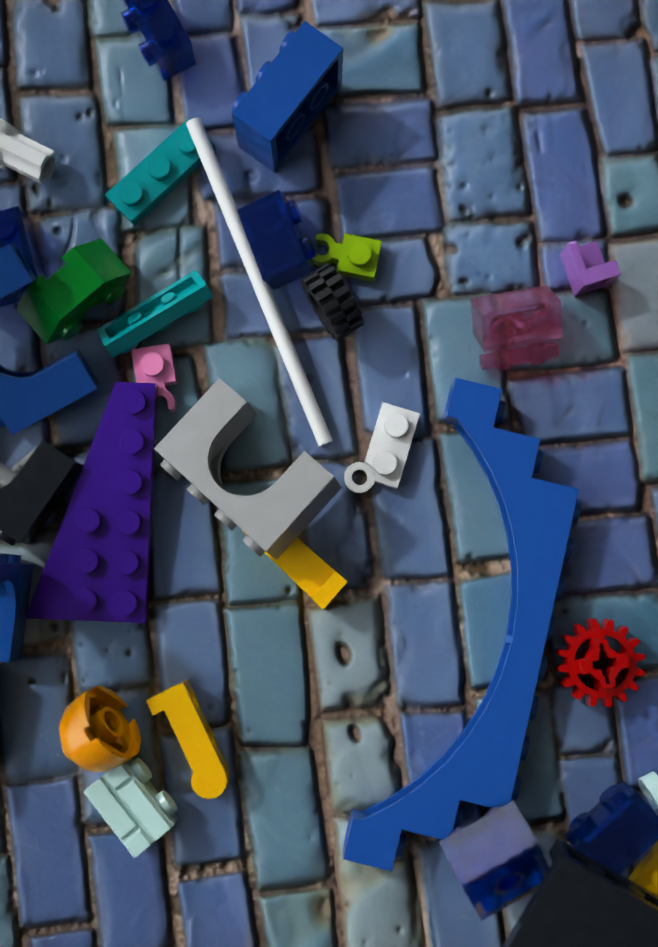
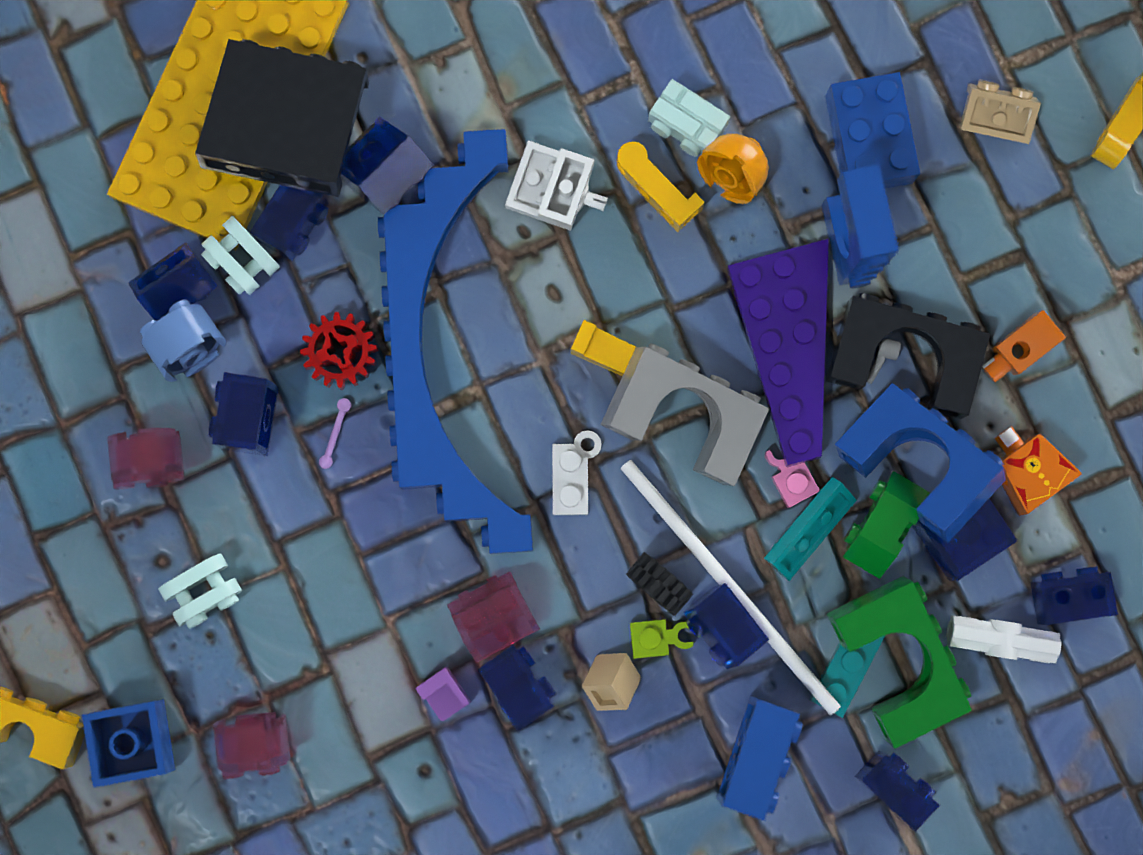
camera: 165 degrees right, 0 degrees up
none -> lavender hinge [319,398,352,469]
none -> clear blue brick [478,644,557,732]
none -> white plate [505,141,608,231]
none -> tan panel [582,653,641,711]
none -> green arch [827,576,972,749]

